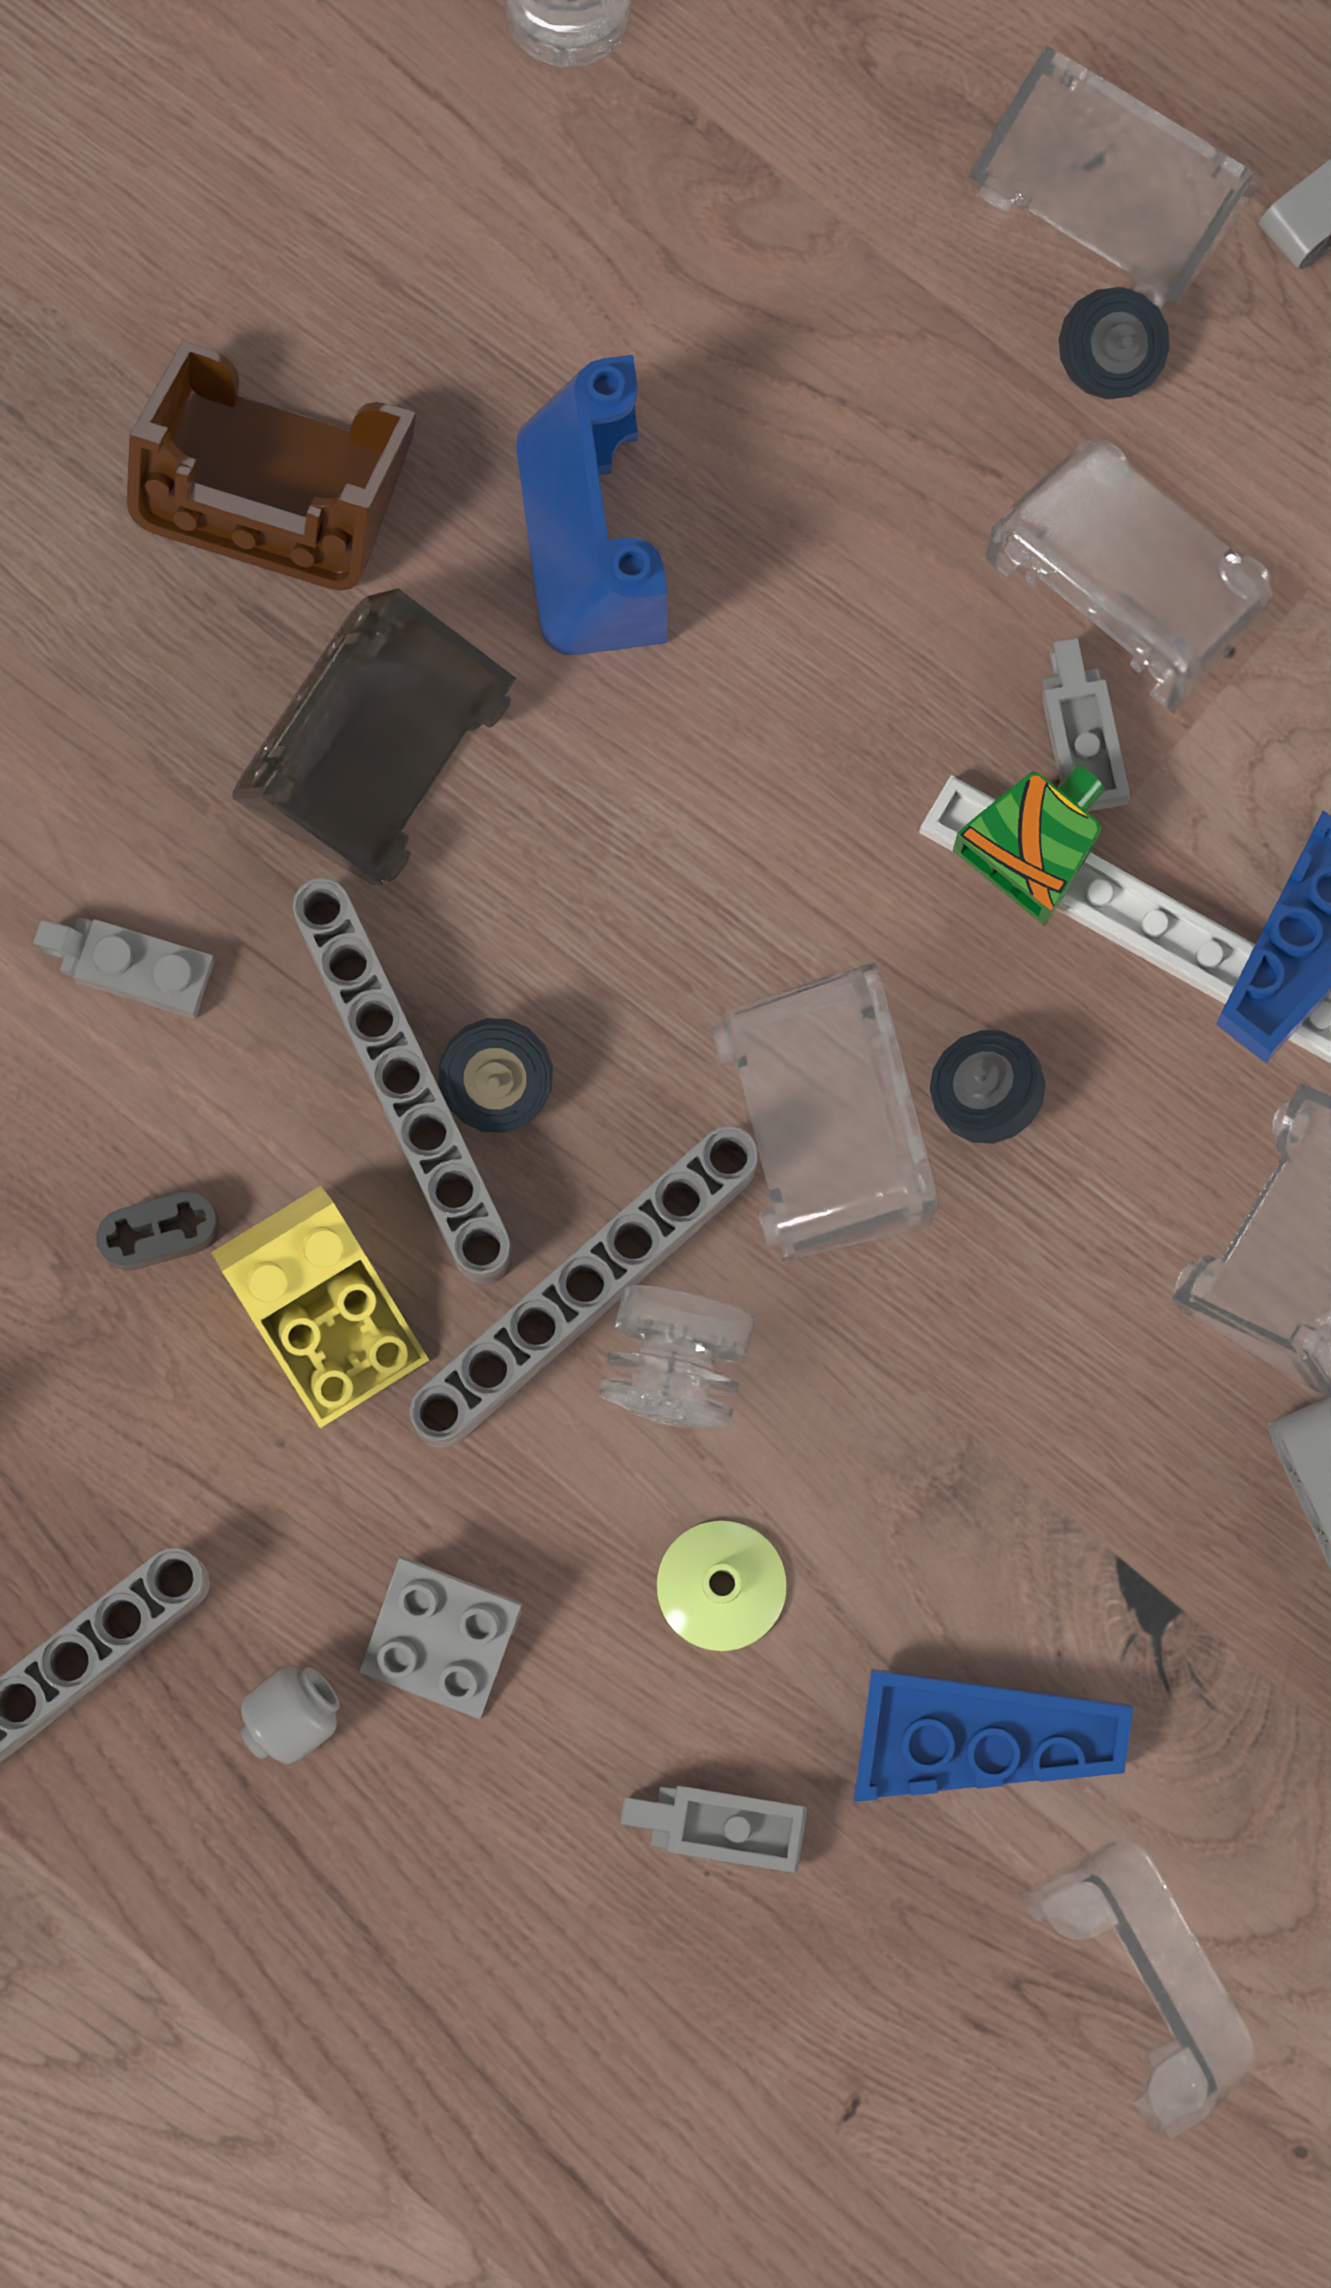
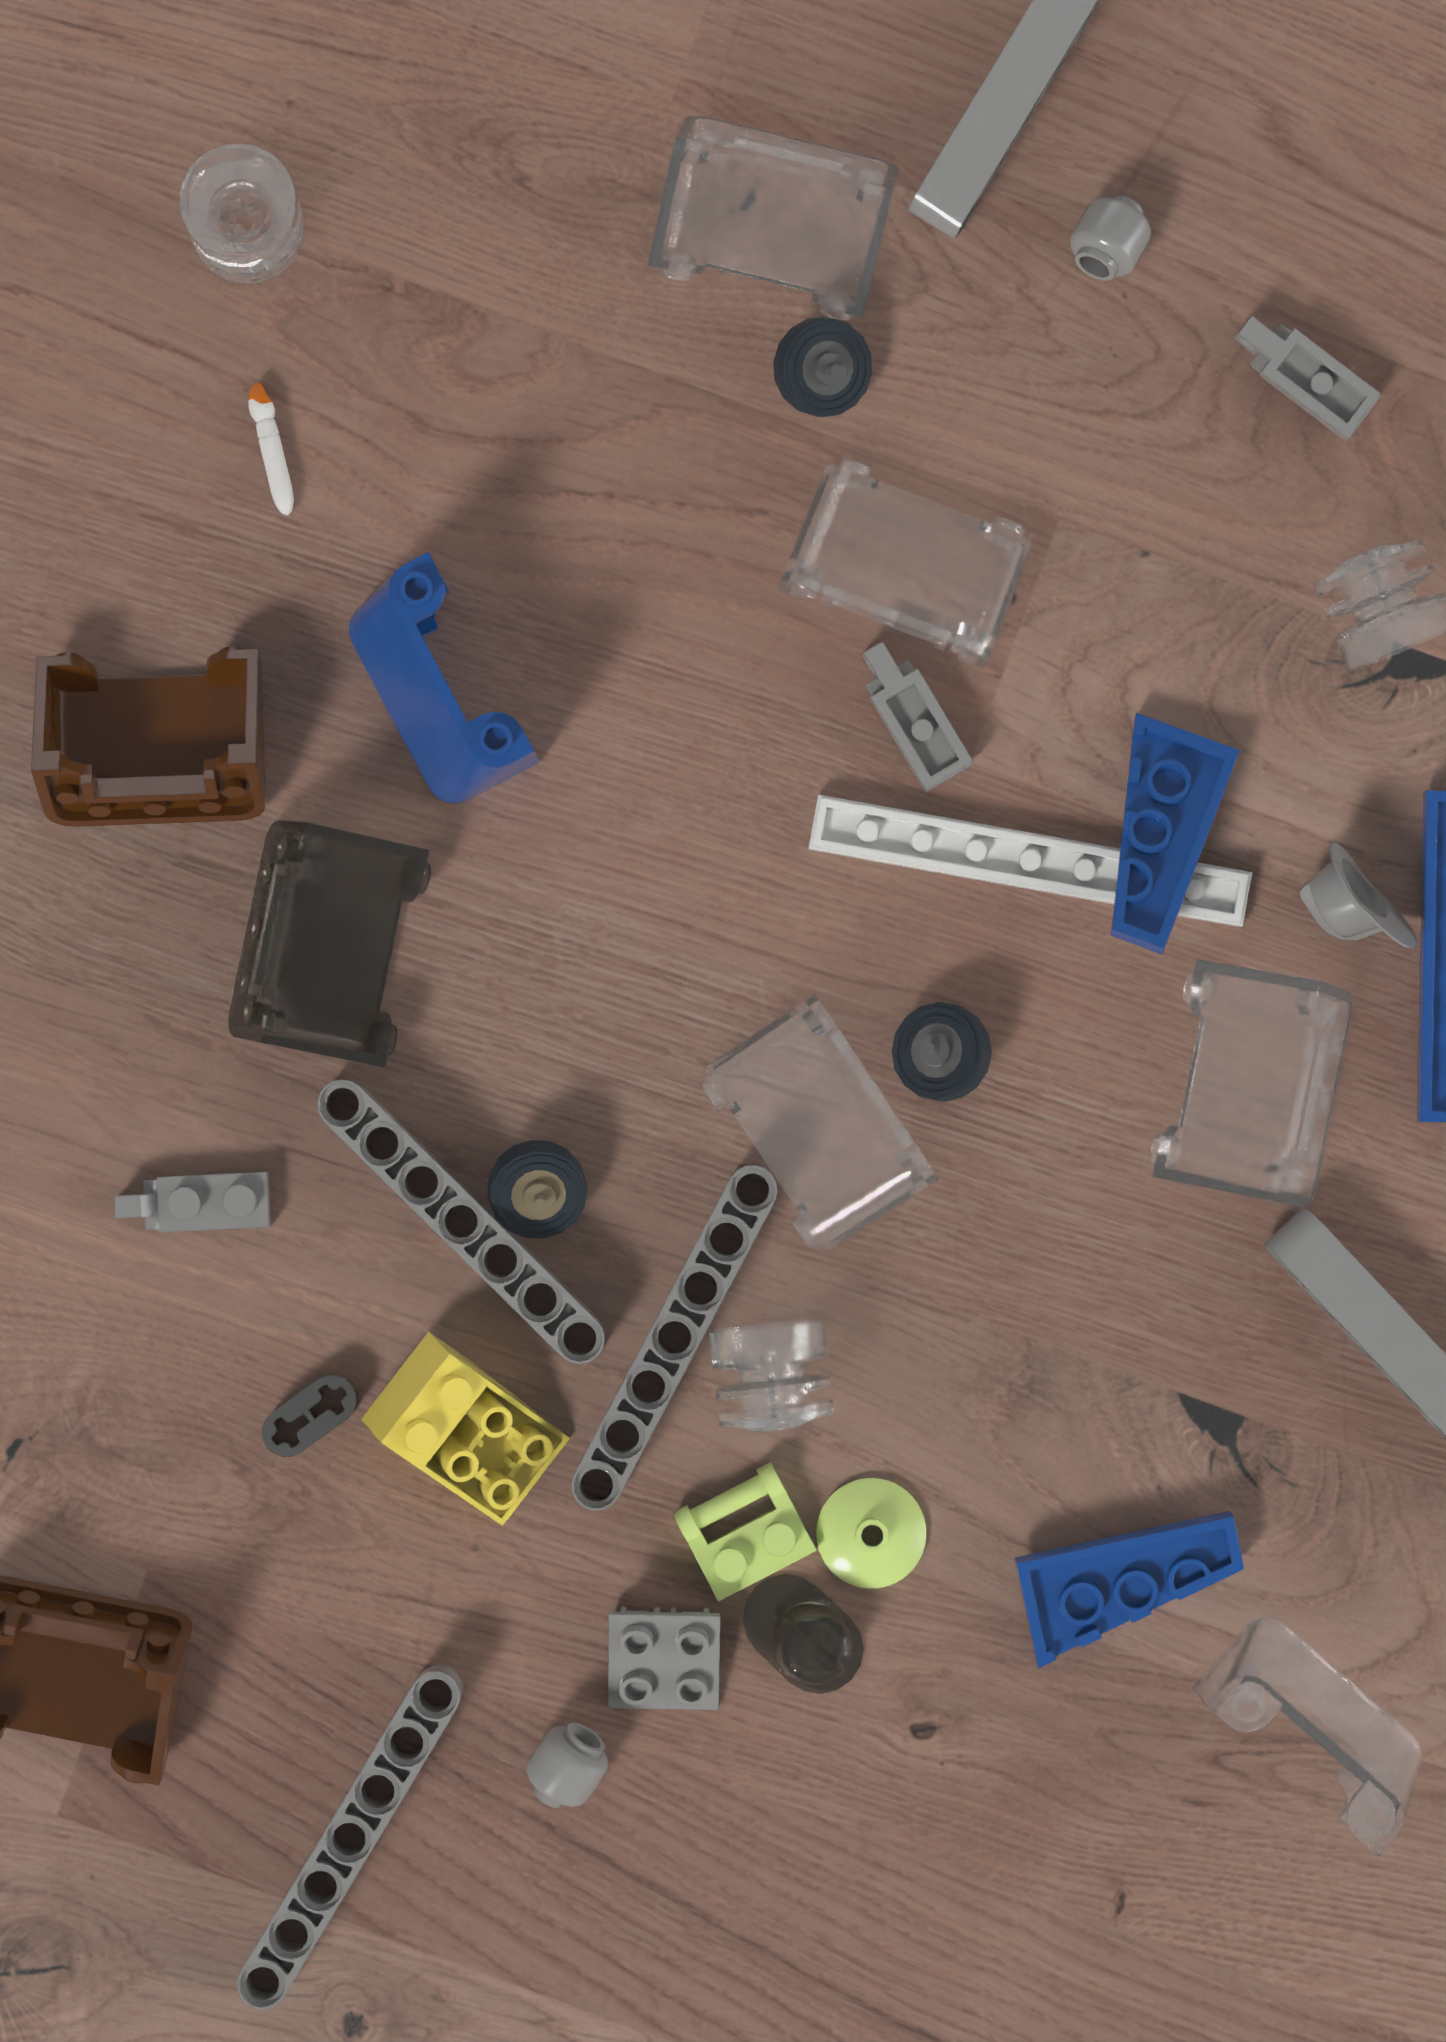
camera: 20 degrees left, 10 degrees up
light grey hinge [620,1786,807,1874] -> none
torso [952,765,1104,926] -> none
none -> white piece [248,382,294,516]
none -> yellowish green plate [673,1462,816,1602]
none -> clear smoke piece [743,1574,864,1694]

